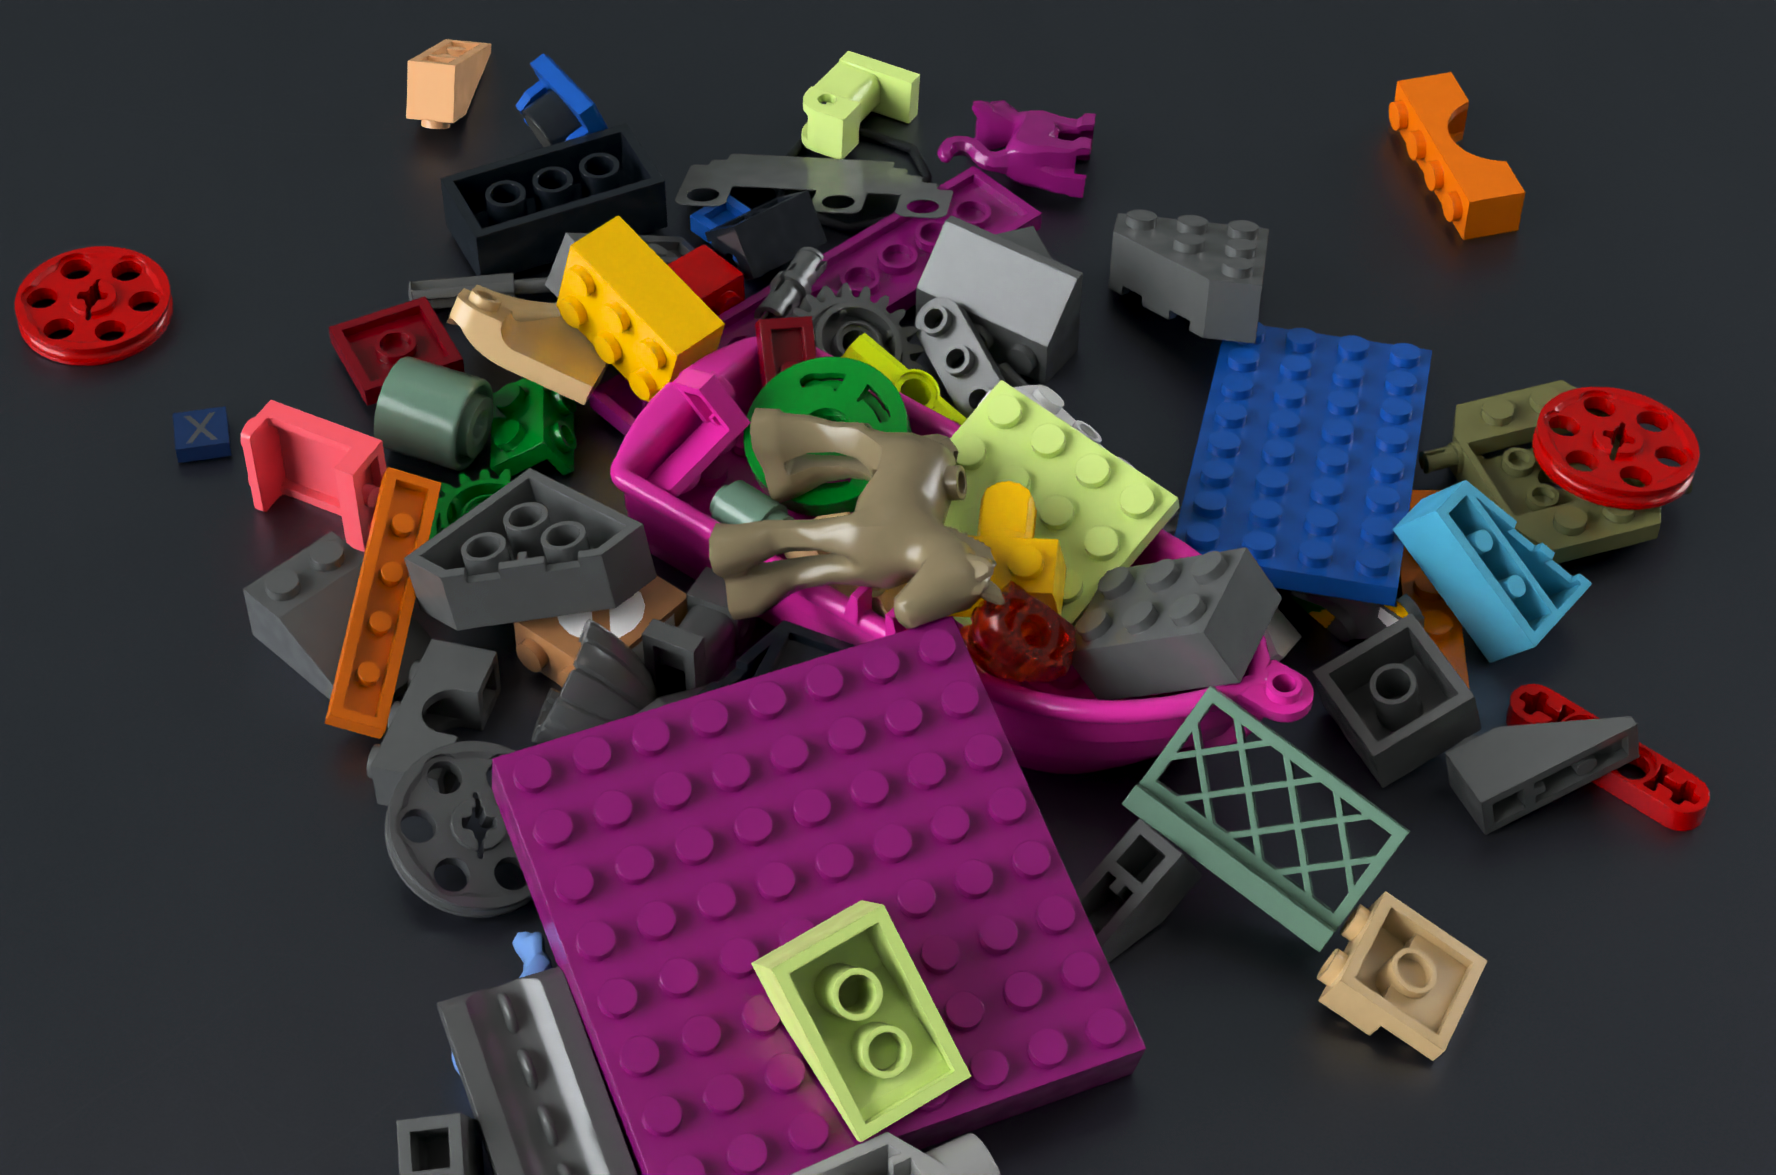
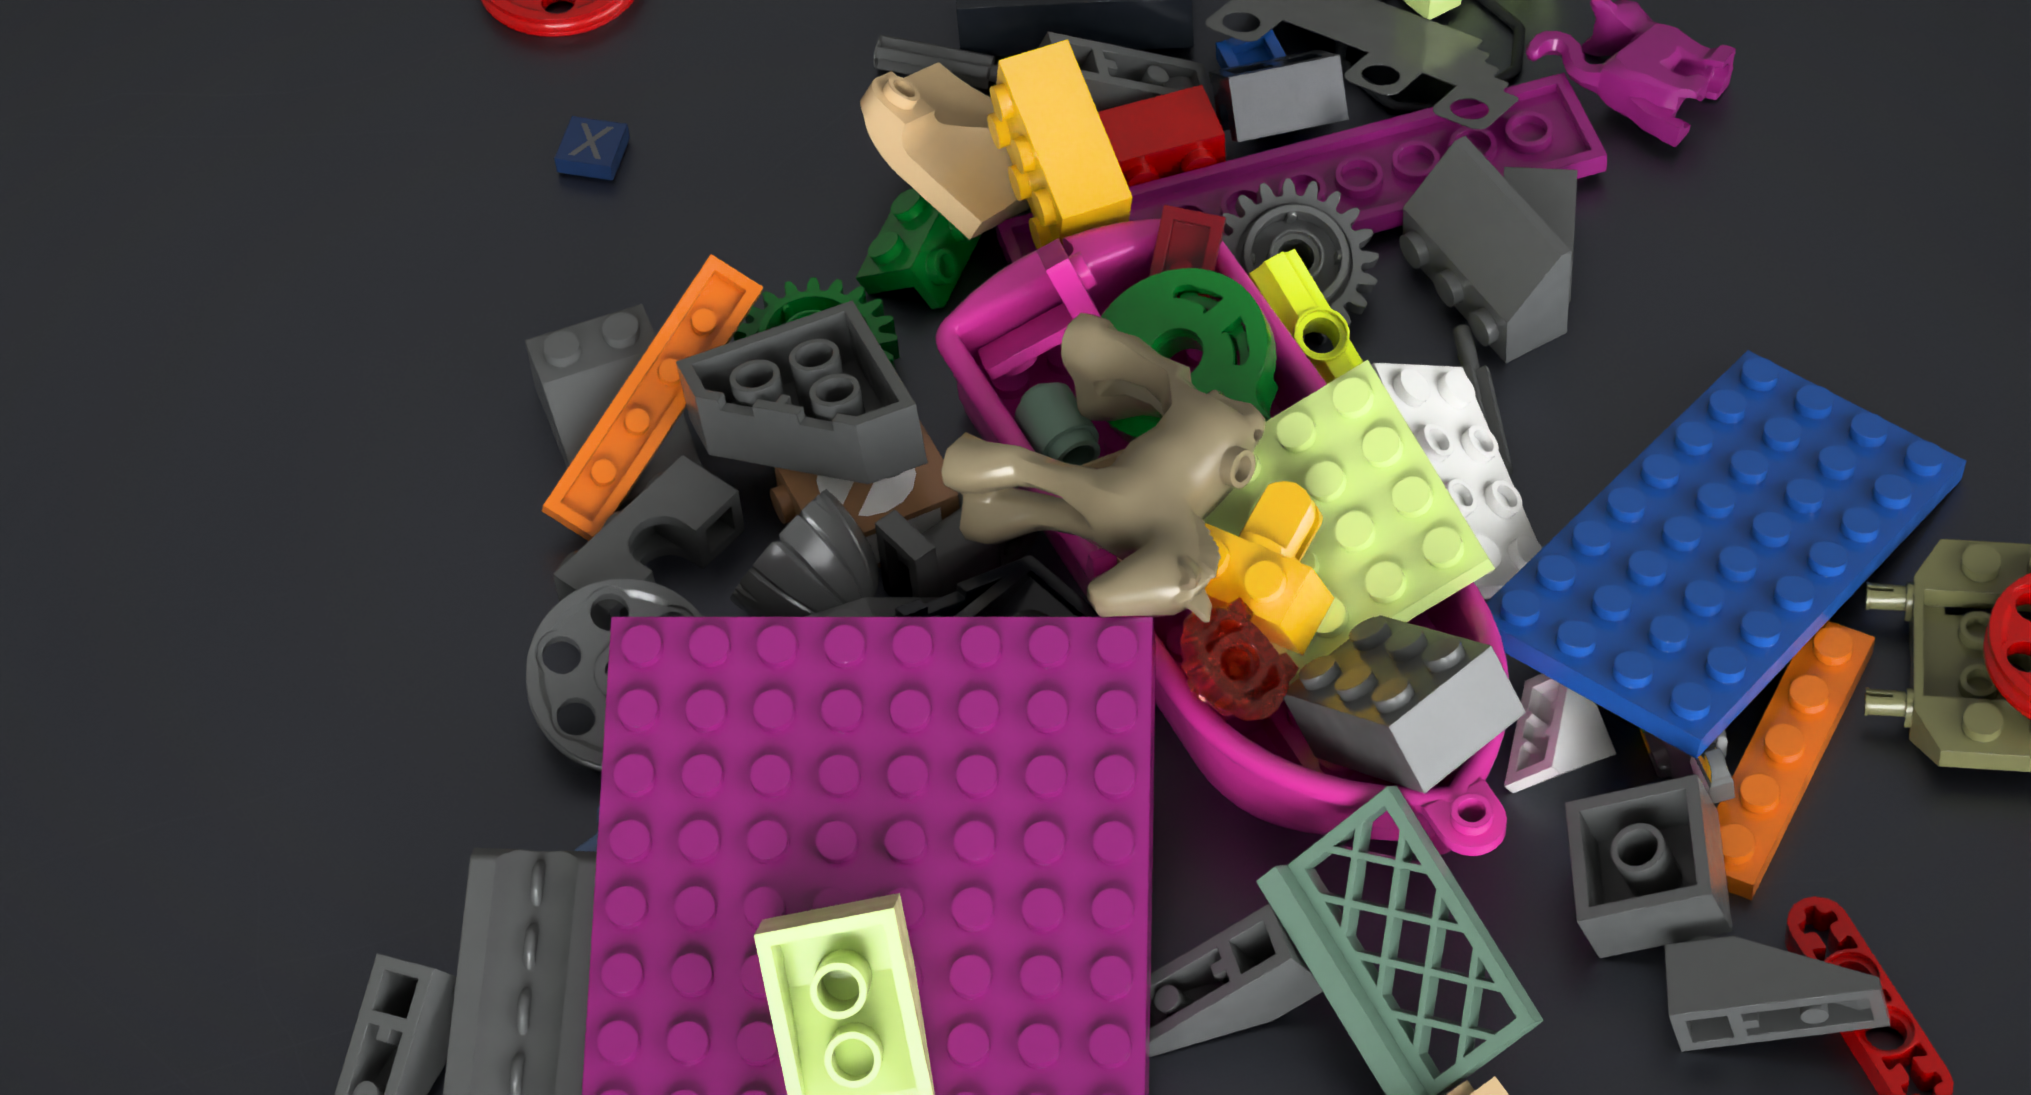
camera: 30 degrees right, 5 degrees up
coral panel [241,400,387,552] -> none
dark red plate [328,296,465,406] -> none
sand green piece [374,356,494,471] -> none
dark grey pin [754,247,827,319] -> none
plate [915,297,1006,418] -> none
dark grey brick [1108,210,1269,344] -> none
medium azure wedge [1392,480,1593,663] -> none

